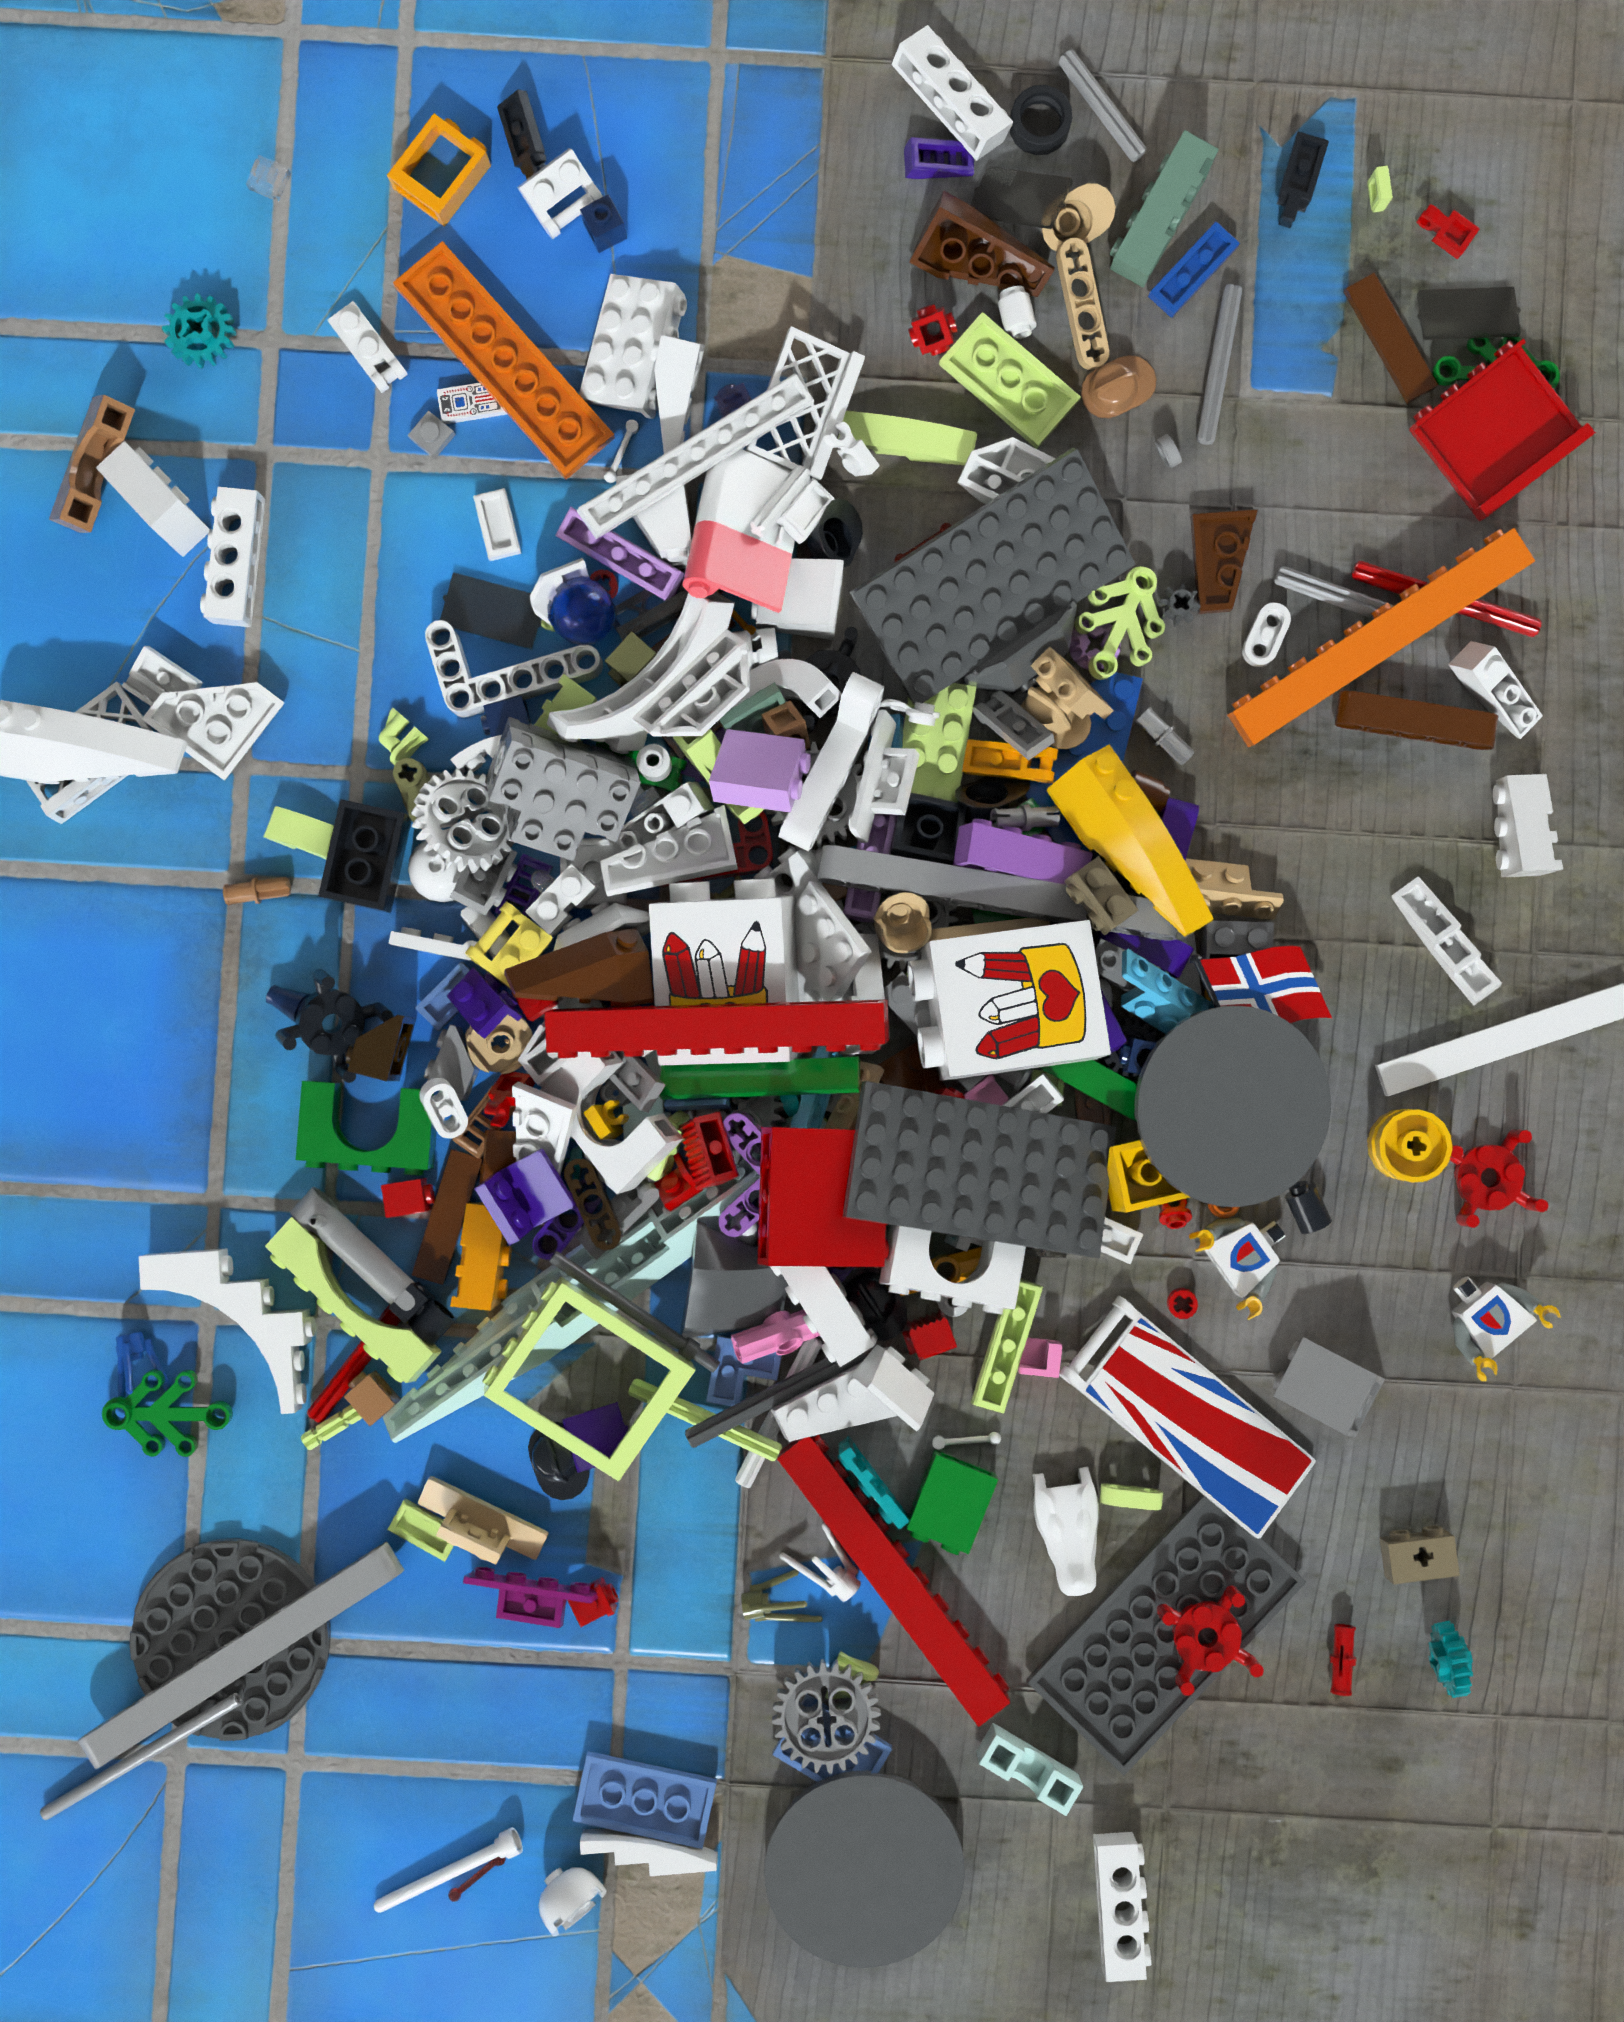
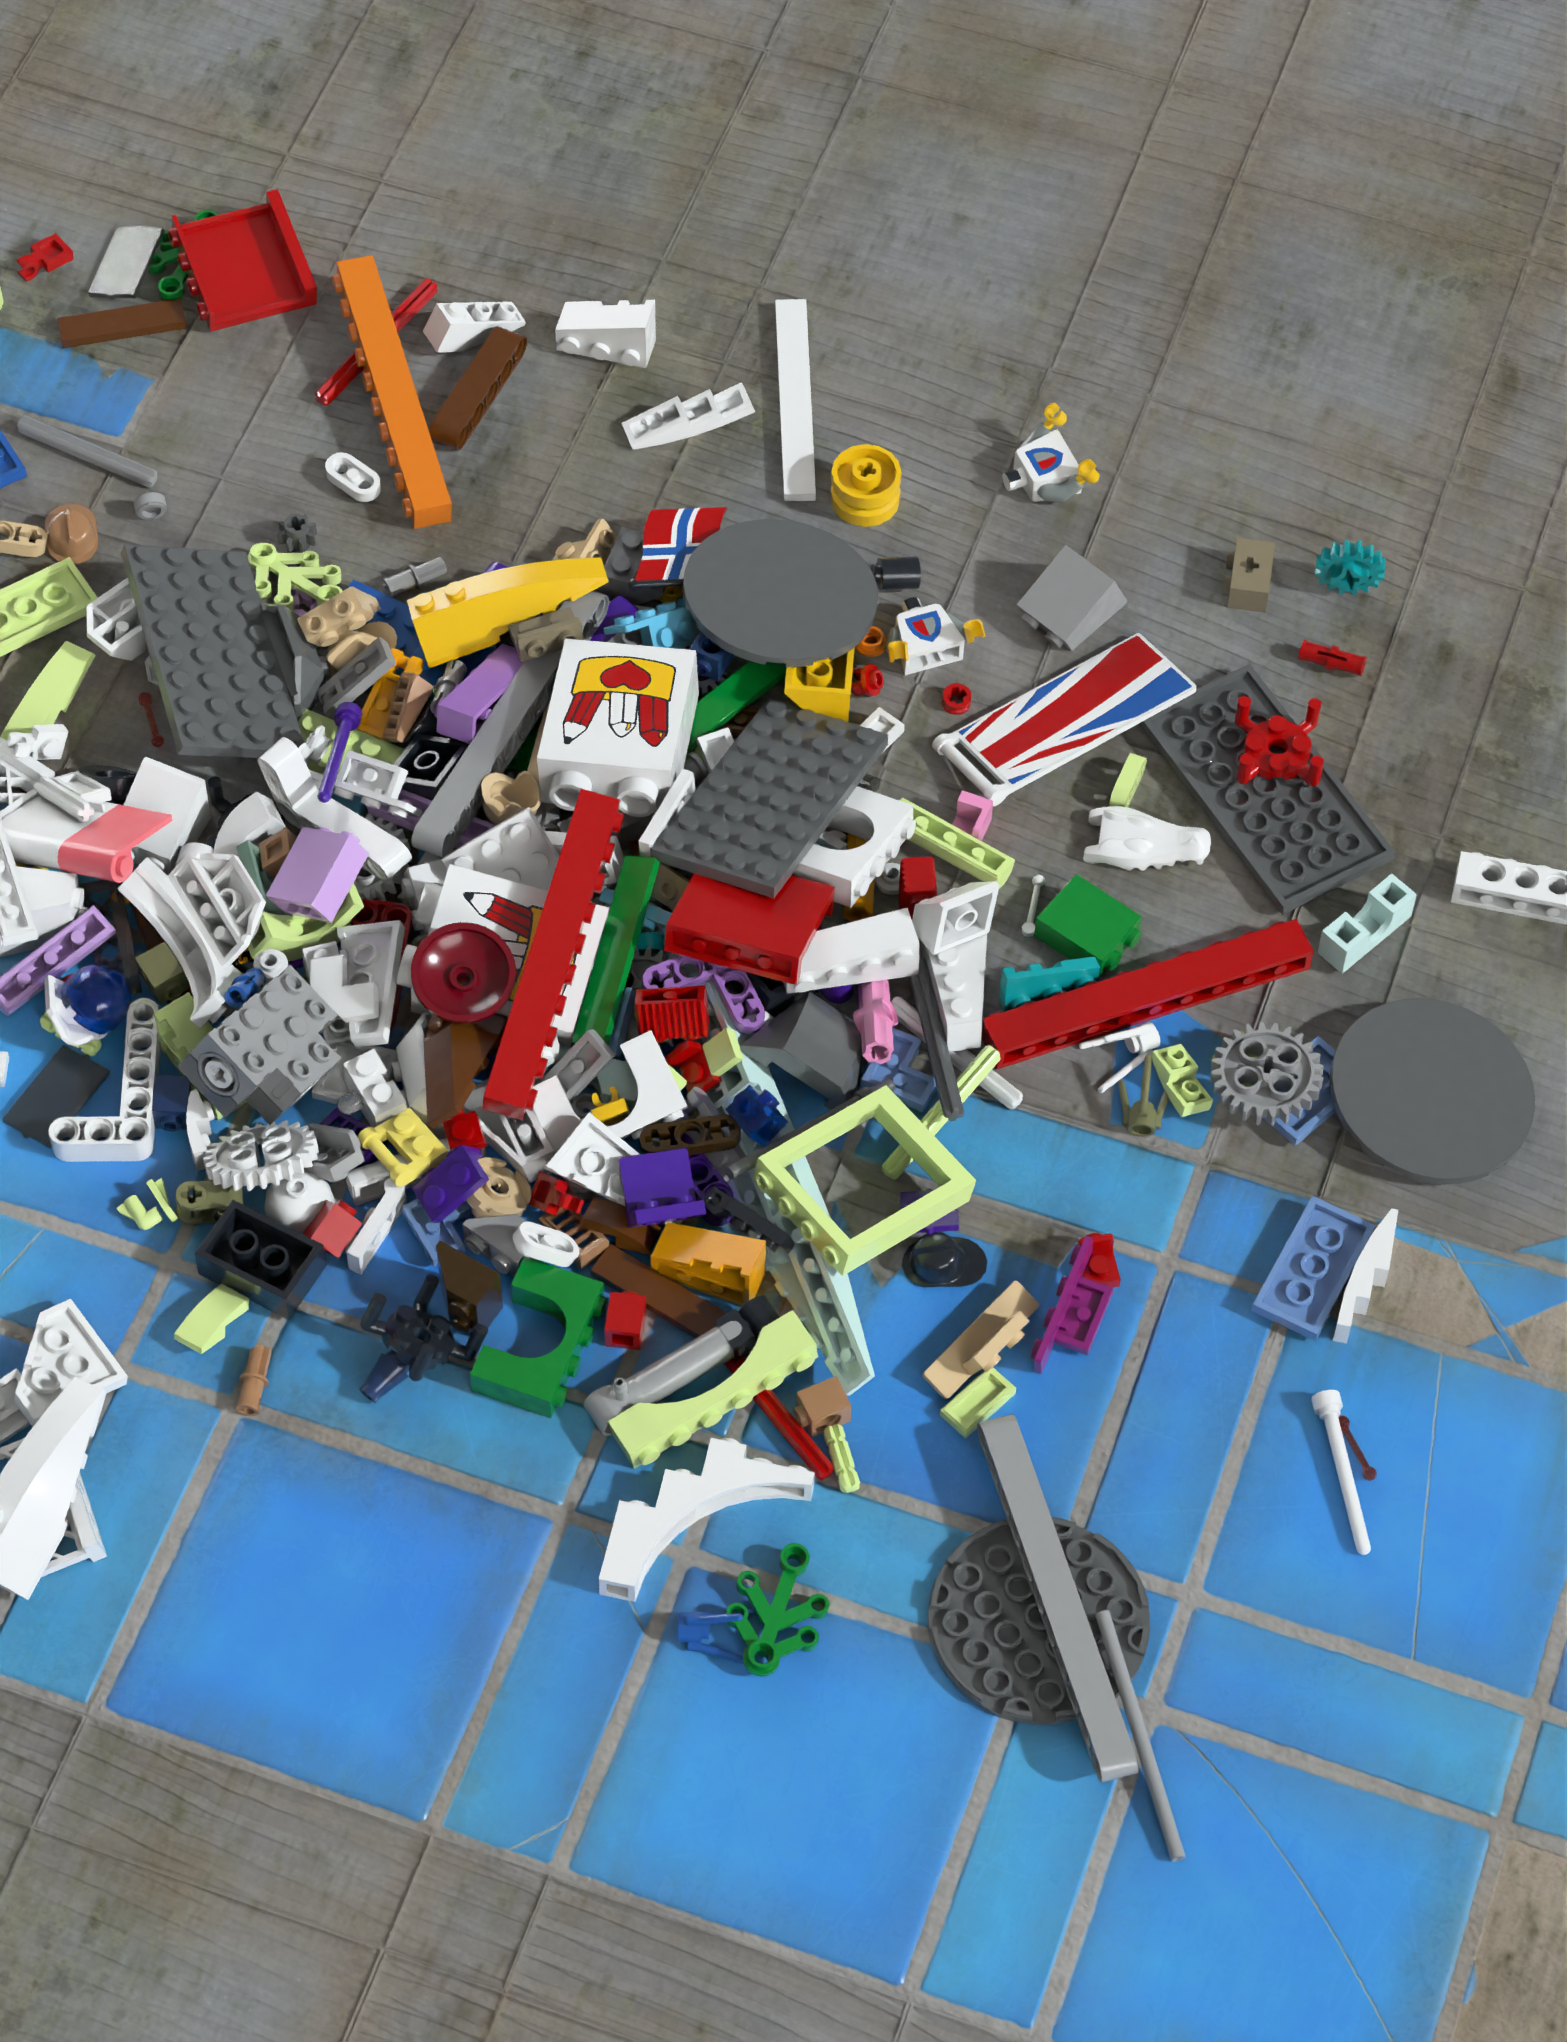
camera: 75 degrees left, 30 degrees down
white cylinder [538,1867,607,1936] -> none
reddish brown wing [1190,509,1258,614] -> none
light grey axle [1274,566,1394,619] -> none
red plate [1450,1129,1548,1228] -> none
none -> blue pin [224,968,266,1008]
none -> brick [302,1199,363,1258]
none -> white tile [310,955,379,1023]
none -> dark purple piece [317,702,362,803]
none -> medium nougat slope [382,672,434,743]
none -> dark red dish [411,922,516,1024]
none -> white tile [639,769,695,857]
none -> yellowish green tile [702,1028,743,1077]
none -> black hinge [704,1186,795,1254]
none -> clear blue brick [725,1085,789,1147]
none -> yellowish green slope [1151,1044,1213,1117]

